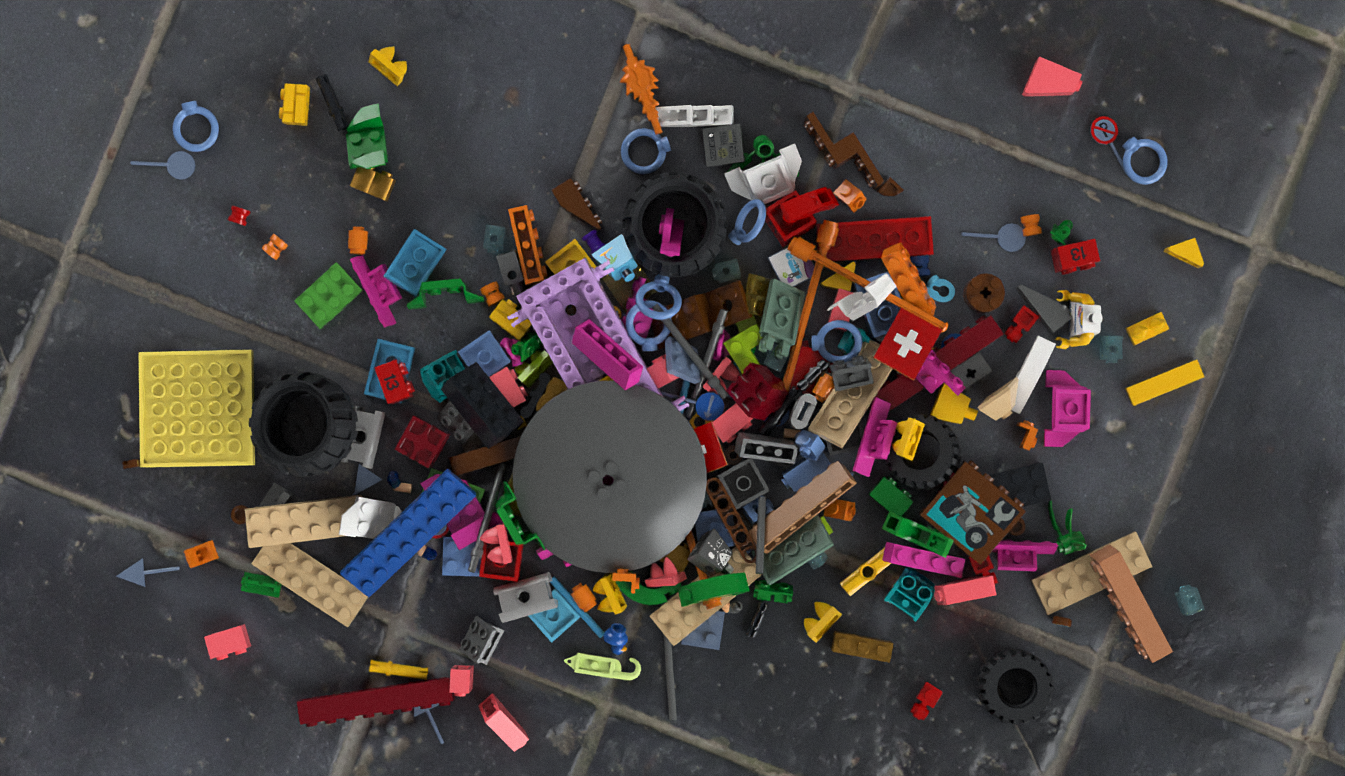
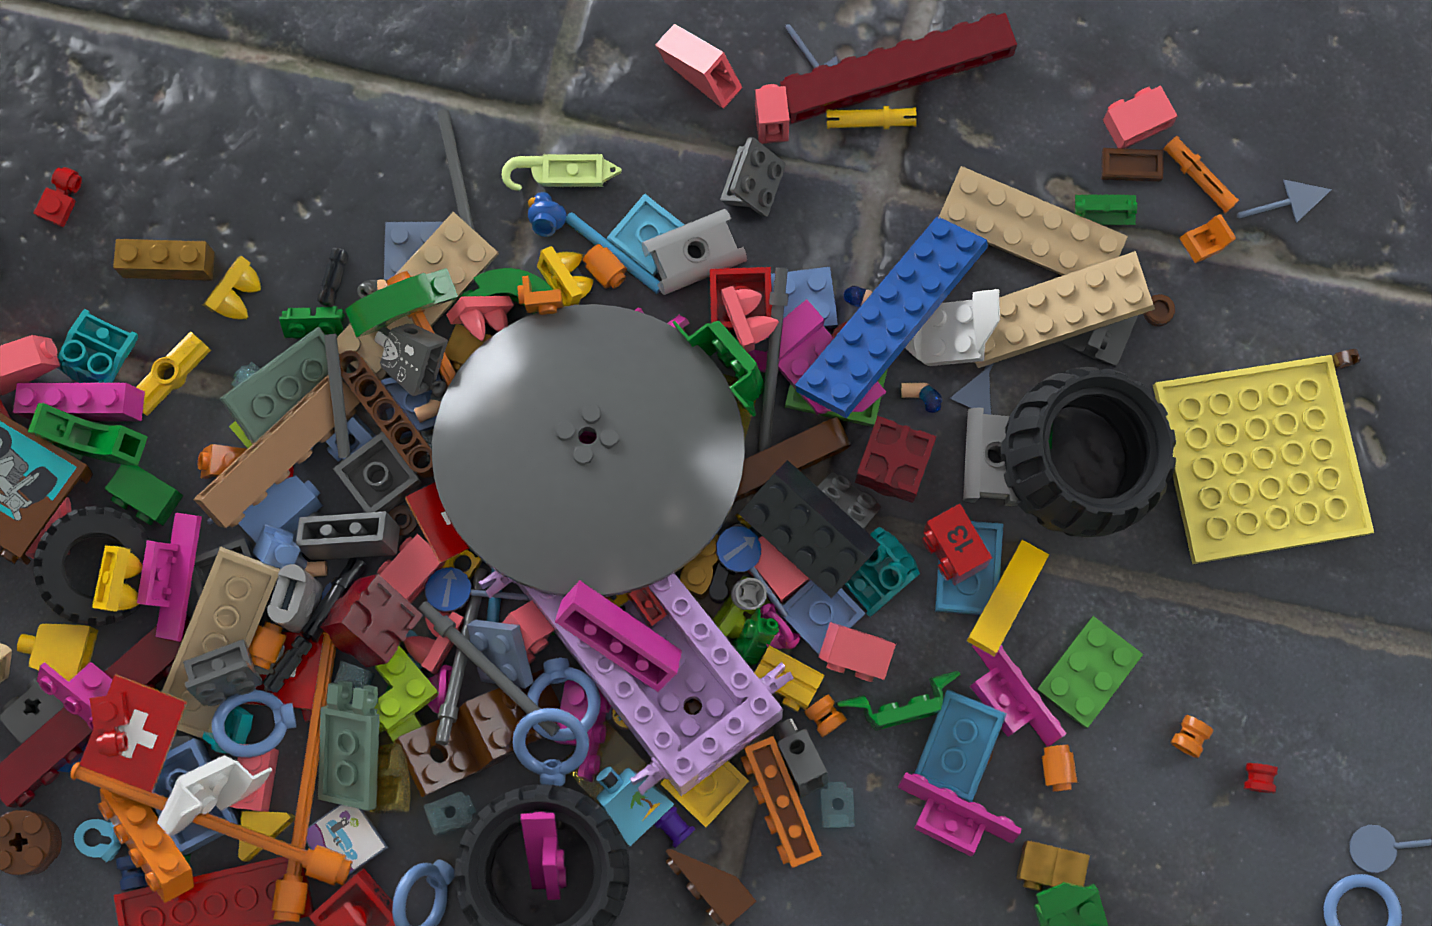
camera: 175 degrees right, 10 degrees down
none -> red plate [89,692,129,757]
none -> arm [414,380,448,423]
none -> red piece [626,586,667,626]
none -> blue piece [716,526,788,617]
none -> light grey wheel [731,578,767,610]
none -> coral brick [818,622,896,682]
none -> dark pink bracket [898,772,1022,857]
none -> yellow tile [967,540,1049,656]
none -> reddish brown tile [1102,148,1163,182]
none -> orange pin [1163,136,1239,213]

